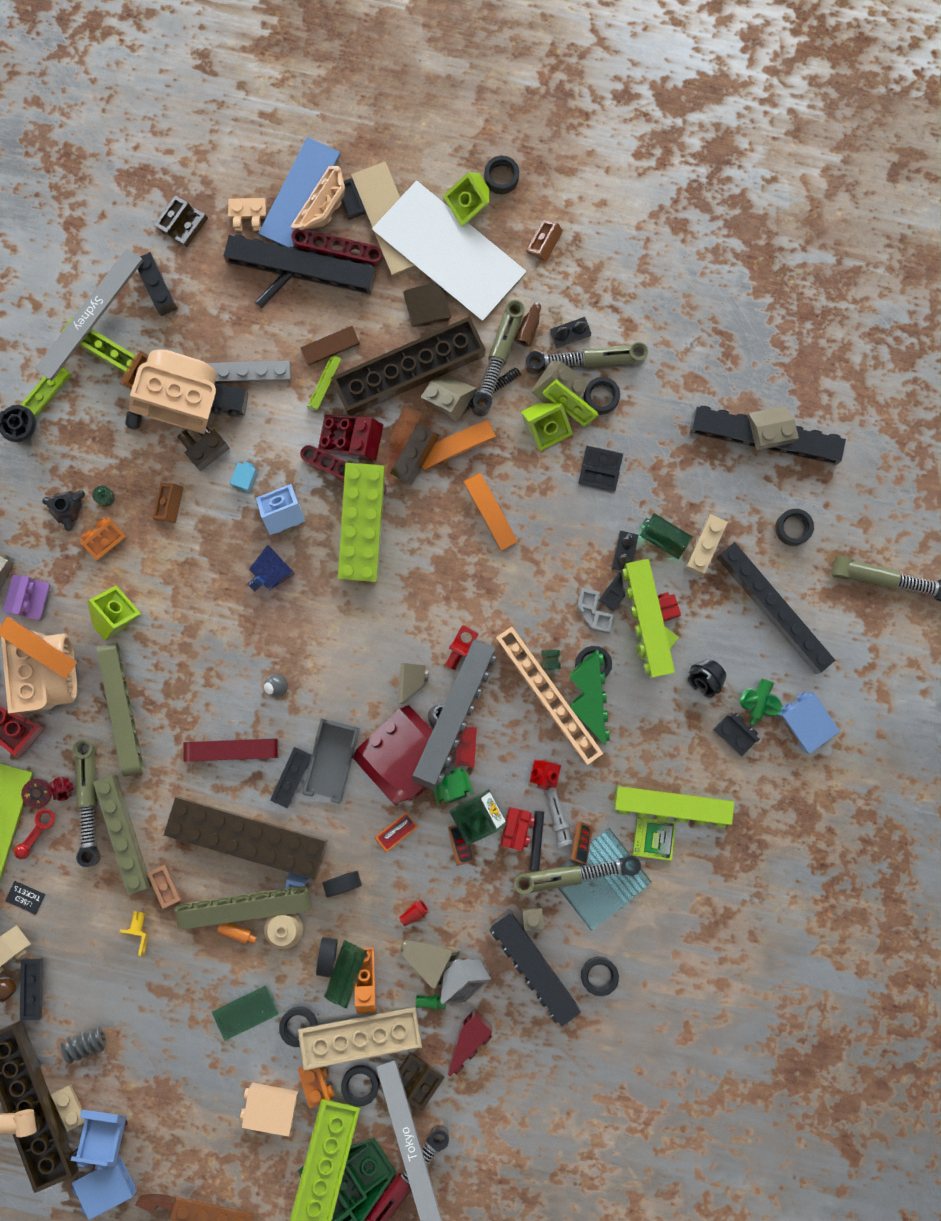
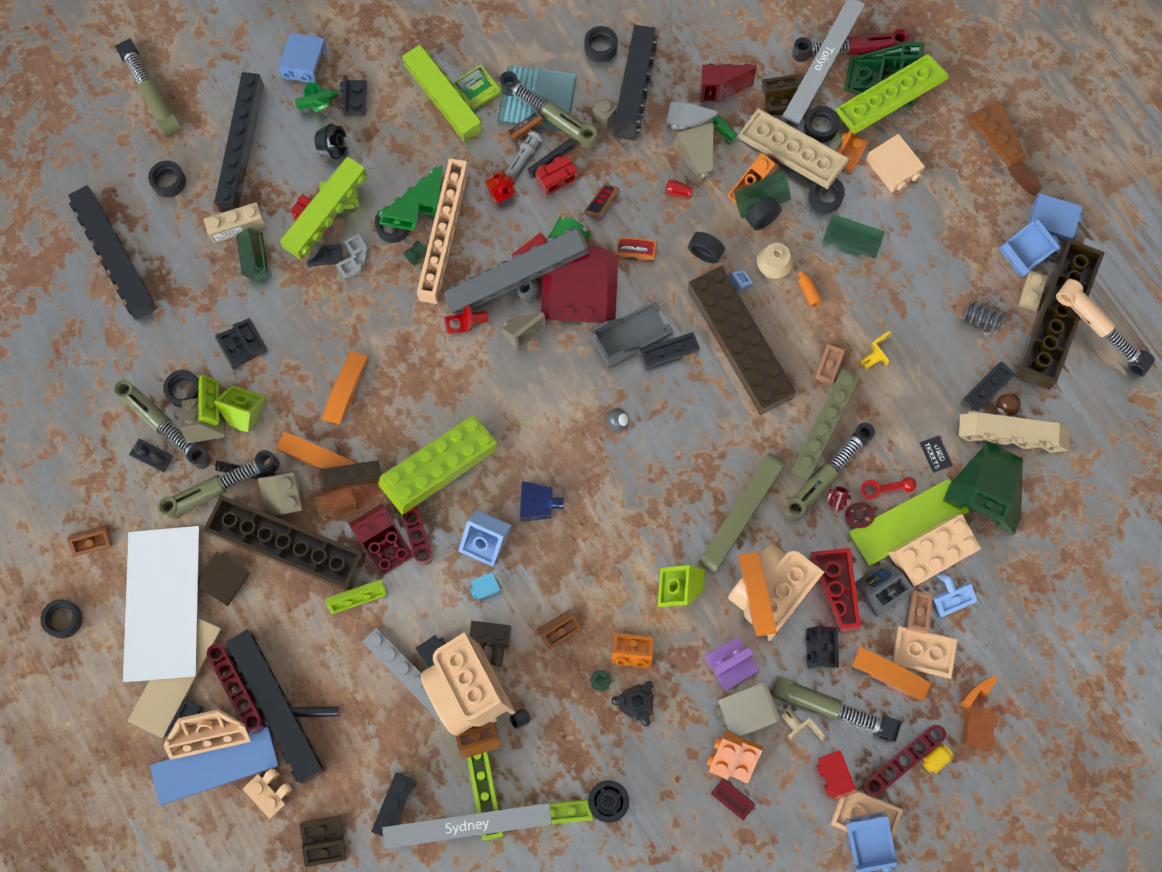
camera: 130 degrees left, 10 degrees down
olive beam [174,886,311,929] -> none
dark red beam [183,739,278,762] -> none
reddish brown tile [300,326,360,366] -> none
lime slope [443,172,489,226] -> none
clear green brick [449,789,507,846] -> none
reddish brown piece [515,302,541,347] -> none
black tile [612,530,639,570] -> none
dark tan slope [748,406,799,451] -> none

